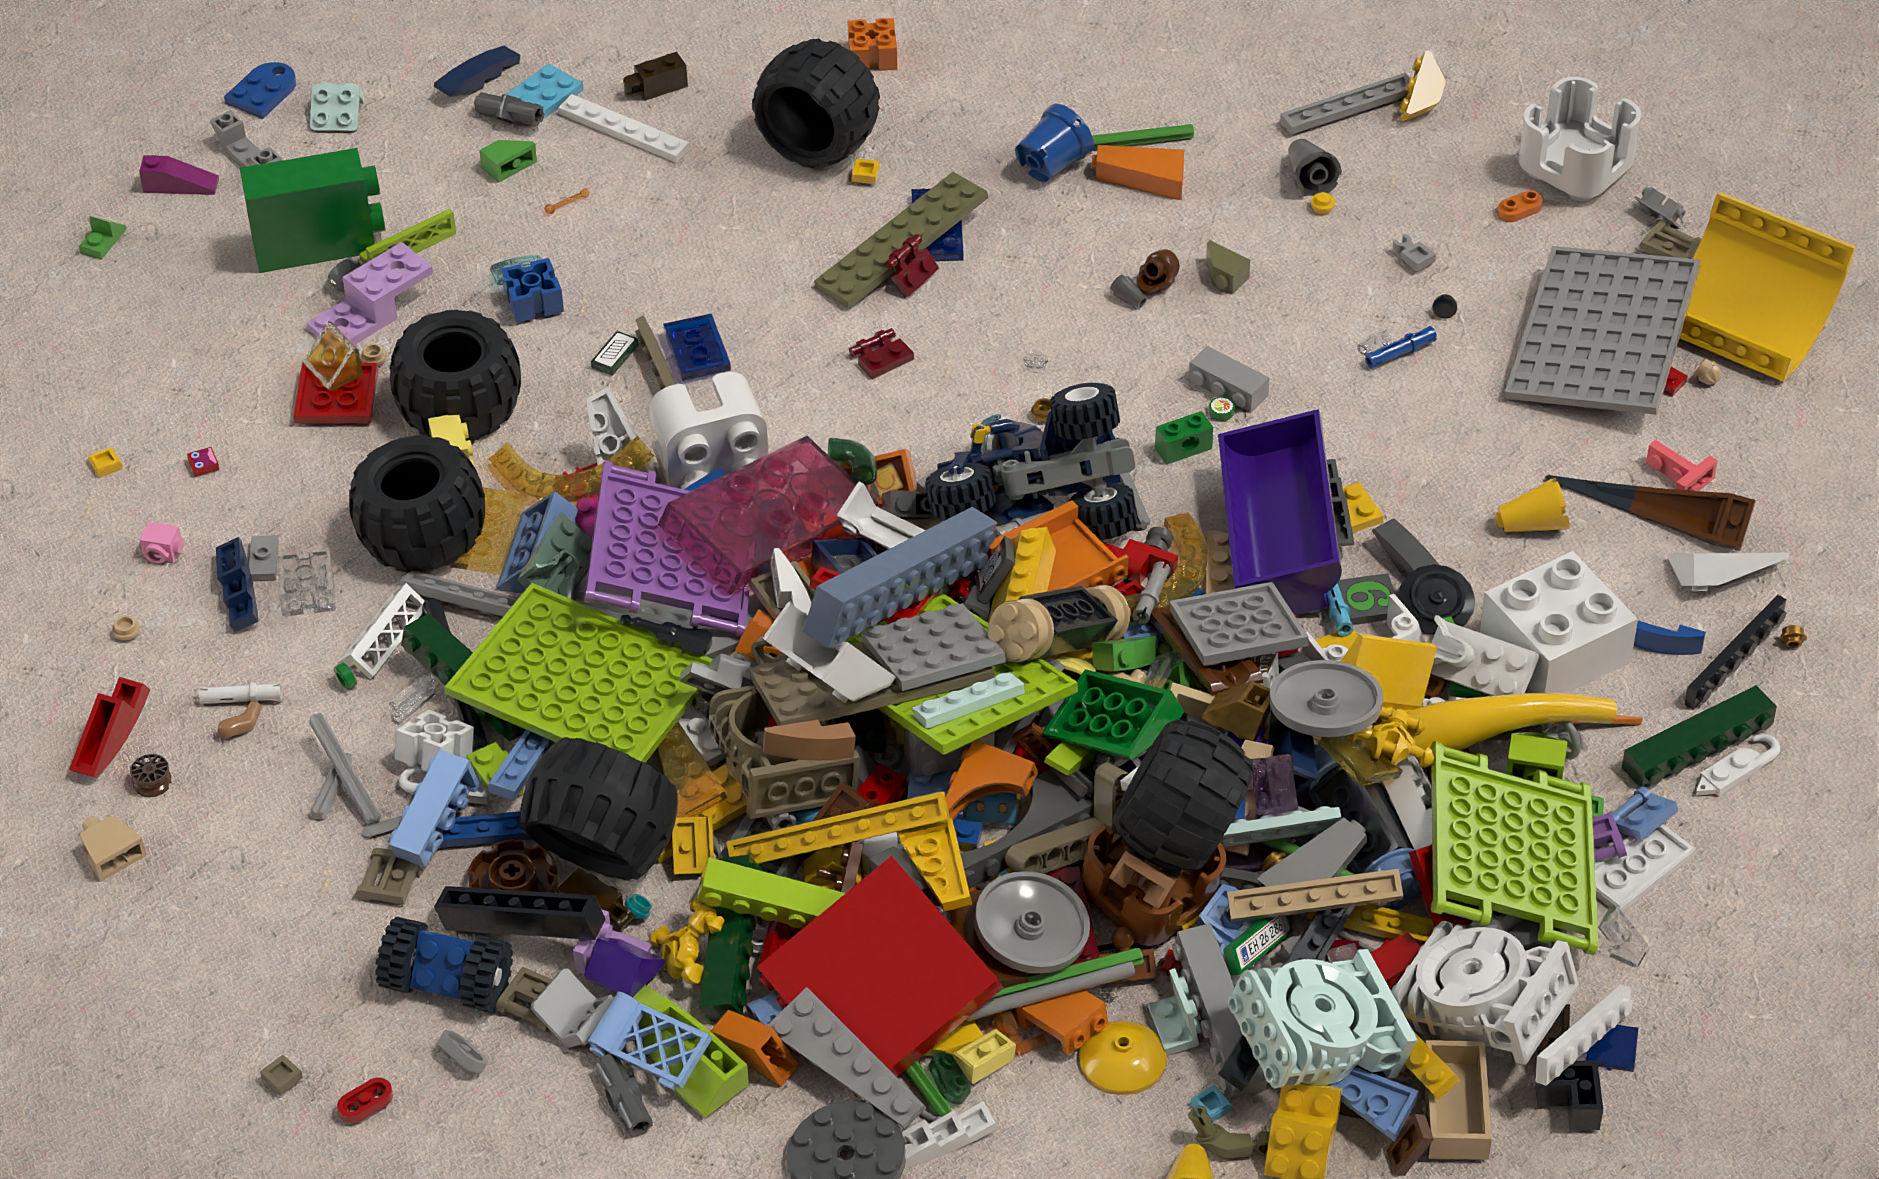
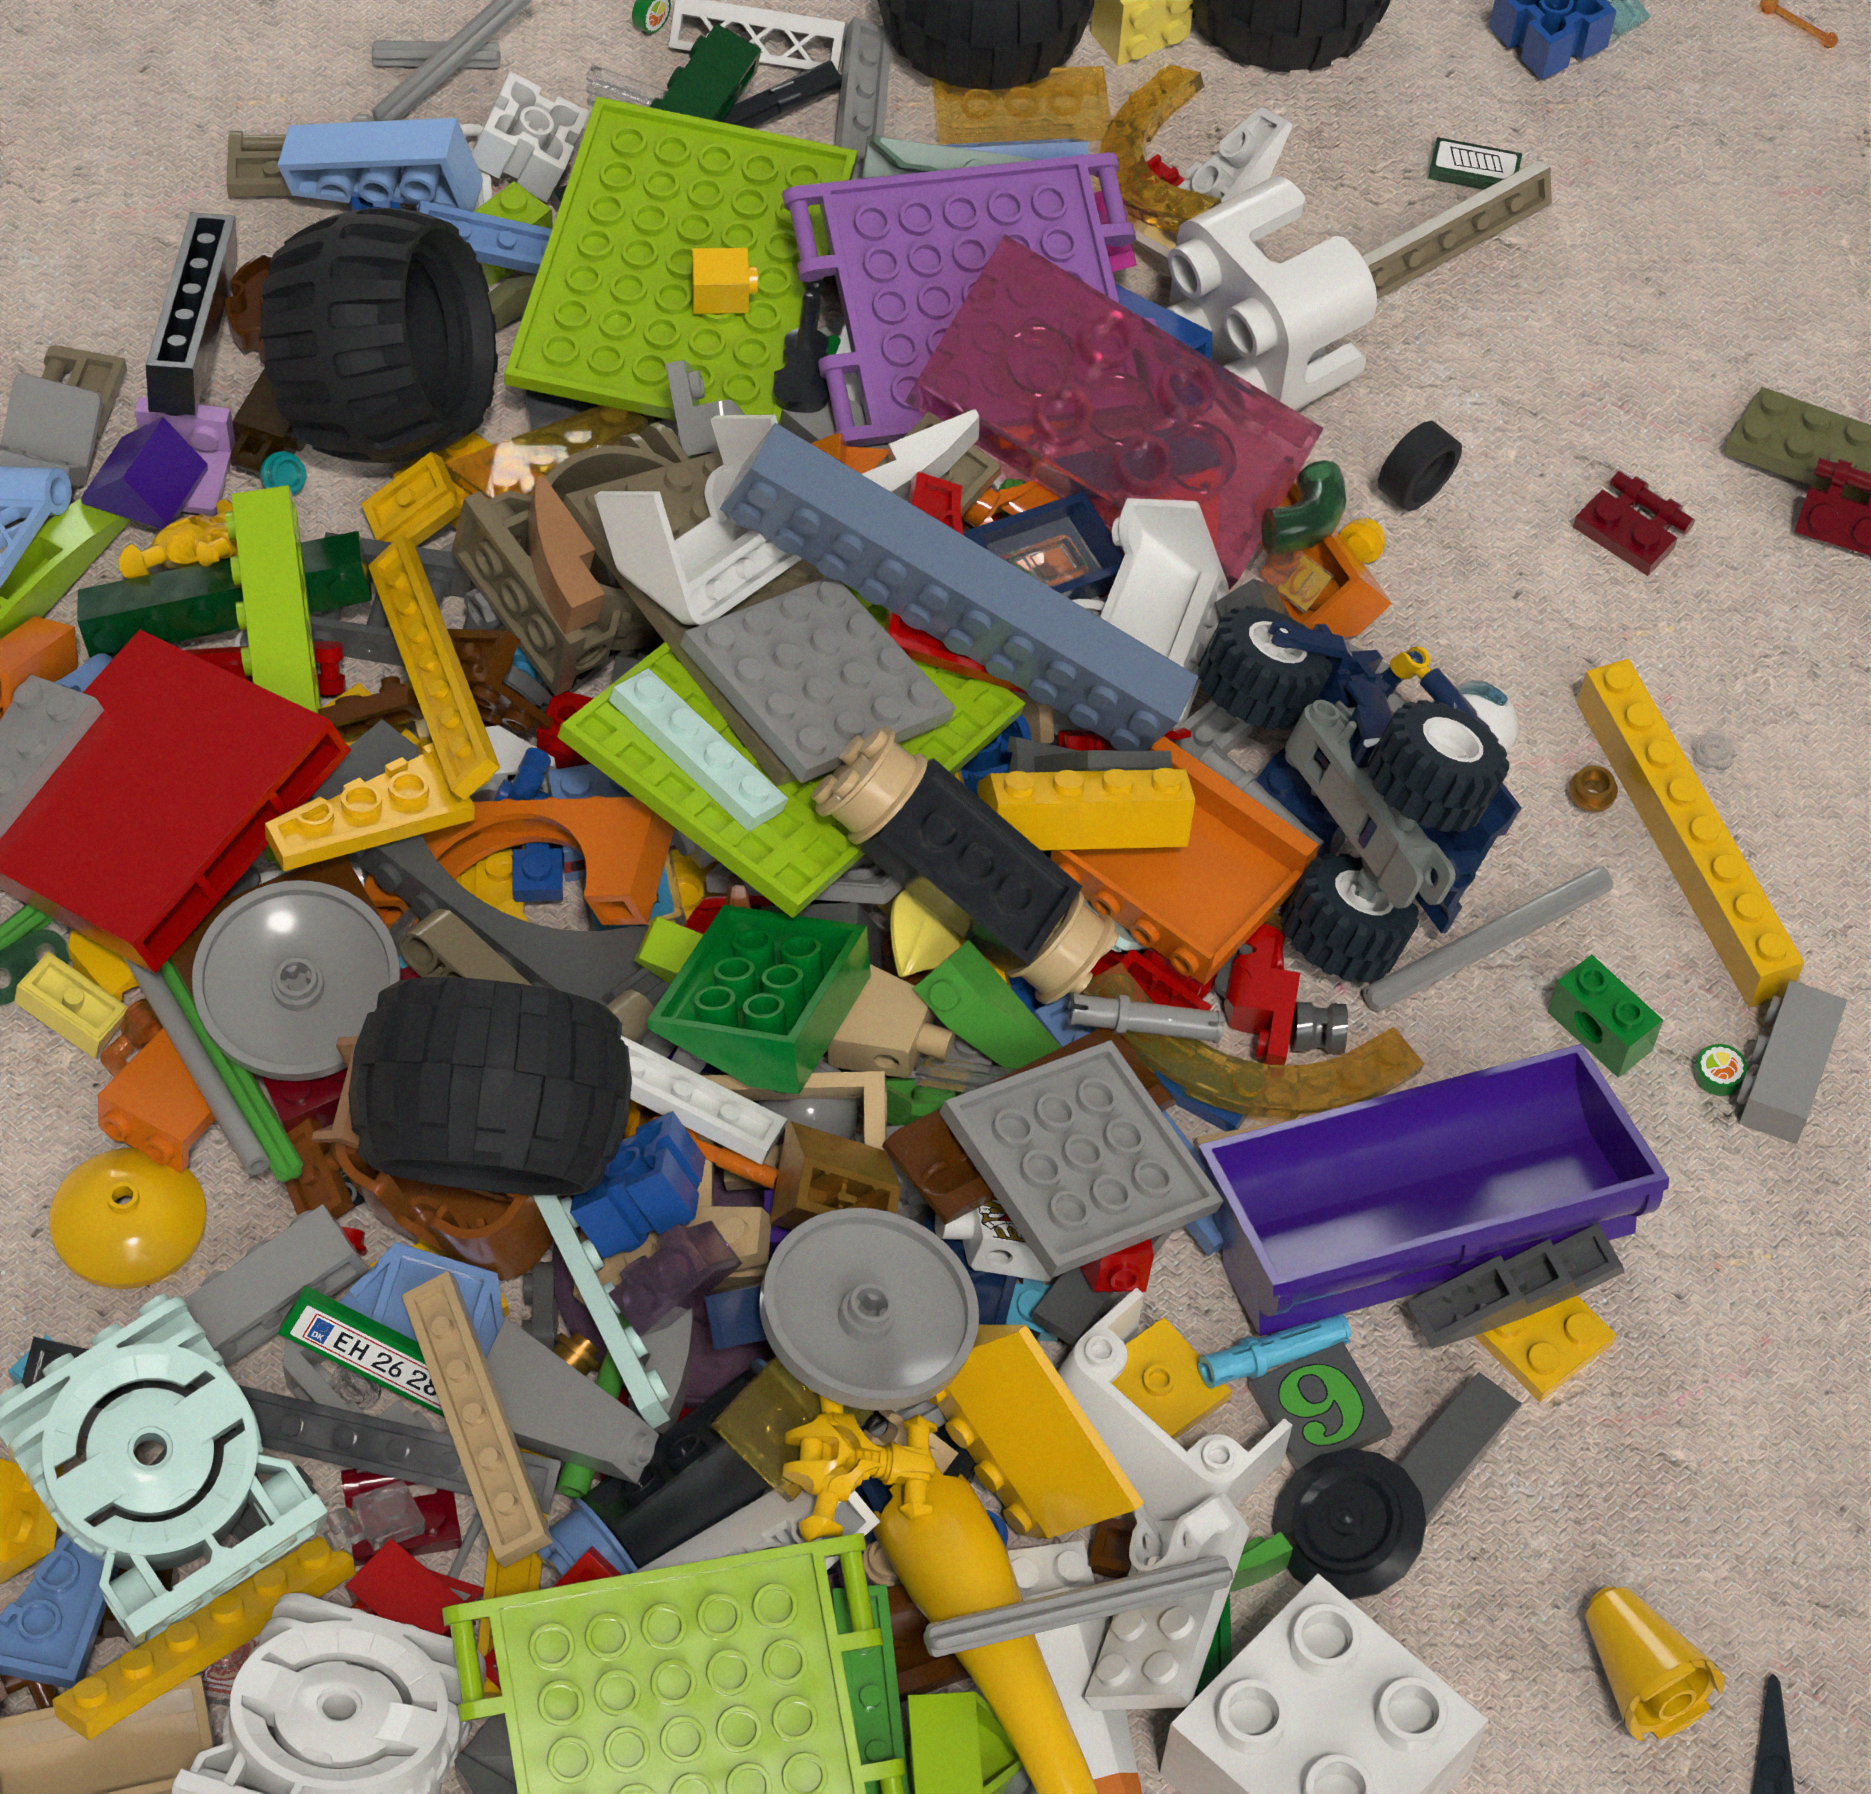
camera: 70 degrees right, 10 degrees up
black plate [375,916,513,1013] -> none
clear blue plate [663,313,731,381] -> none
light aqua bracket [1147,968,1202,1056] -> none
none -> yellow brick [692,248,758,314]
none -> light grey axle [923,1555,1233,1657]
none -> black tyre [1378,420,1462,511]
none -> yellow brick [1577,658,1805,1008]

